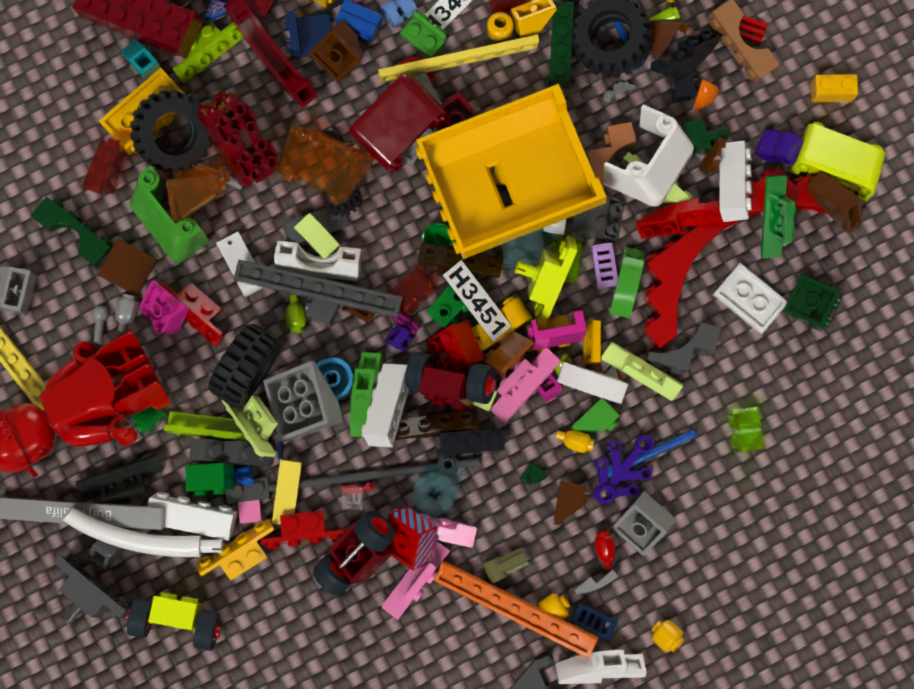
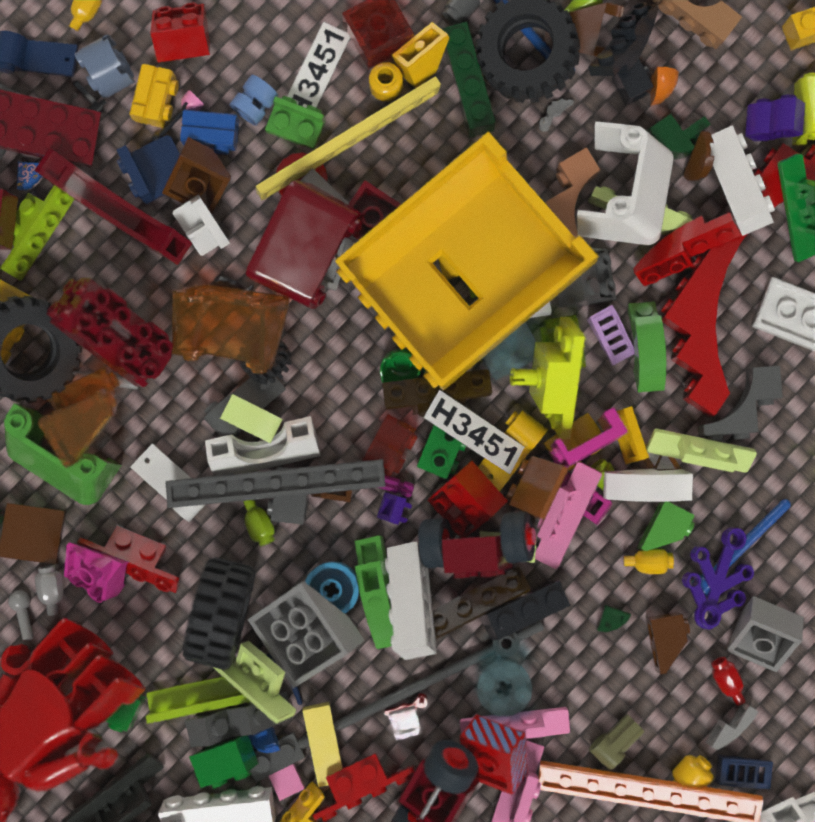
camera: 20 degrees left, 5 degrees up
none -> white panel [172,195,230,256]

